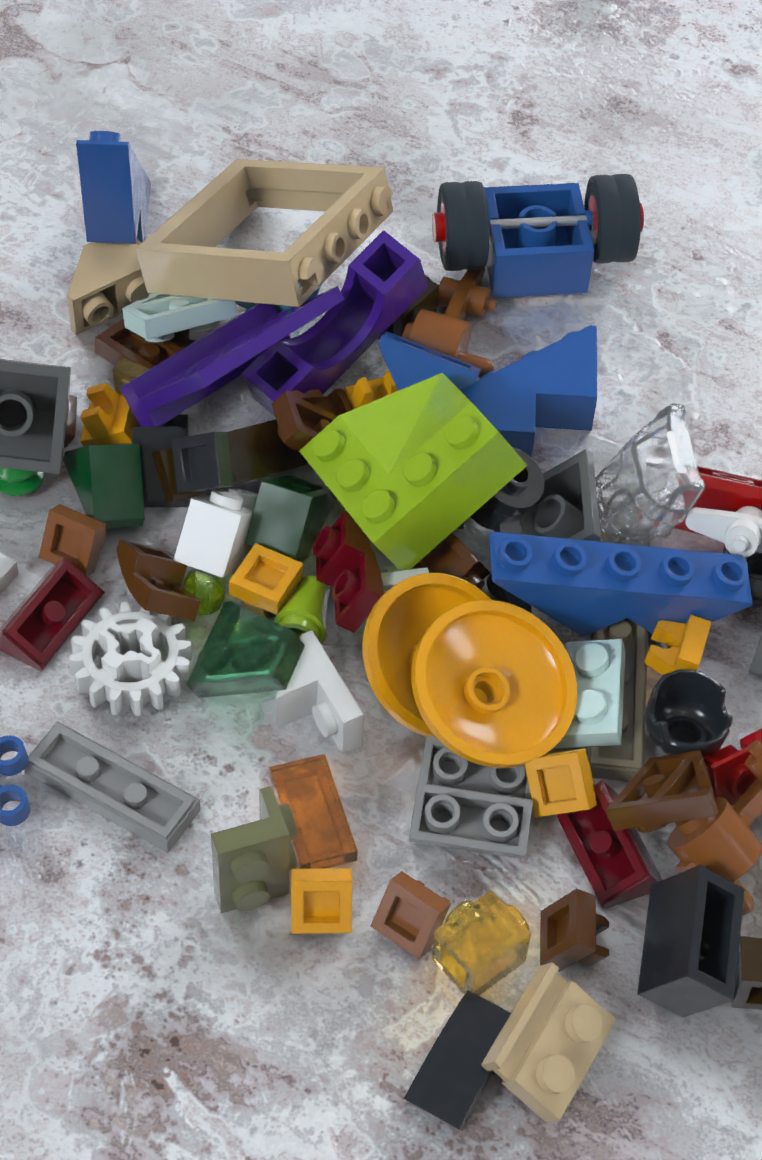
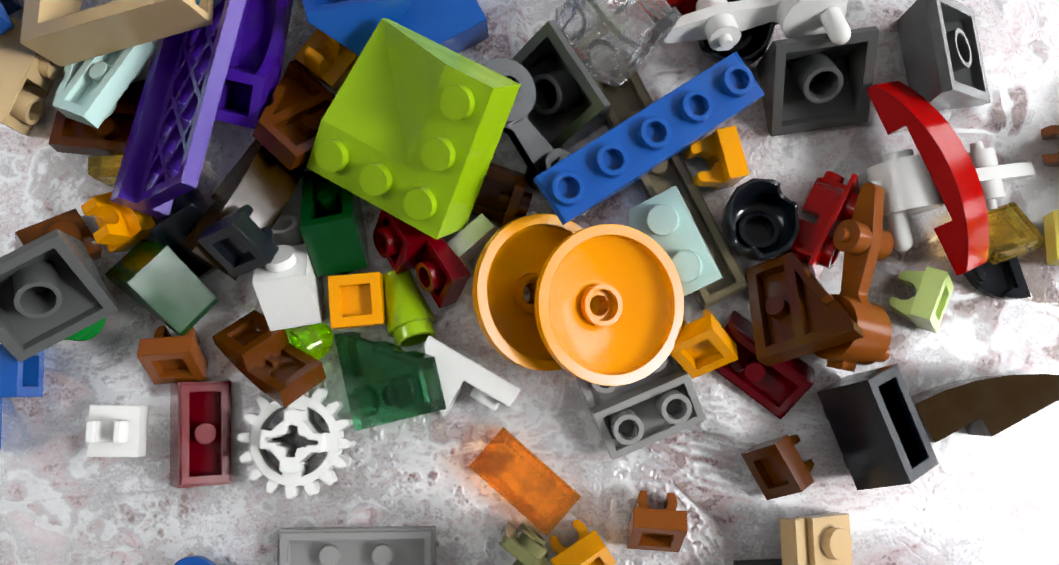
camera: 30 degrees left, 30 degrees up
clear yellow brick [432,890,531,996] -> none

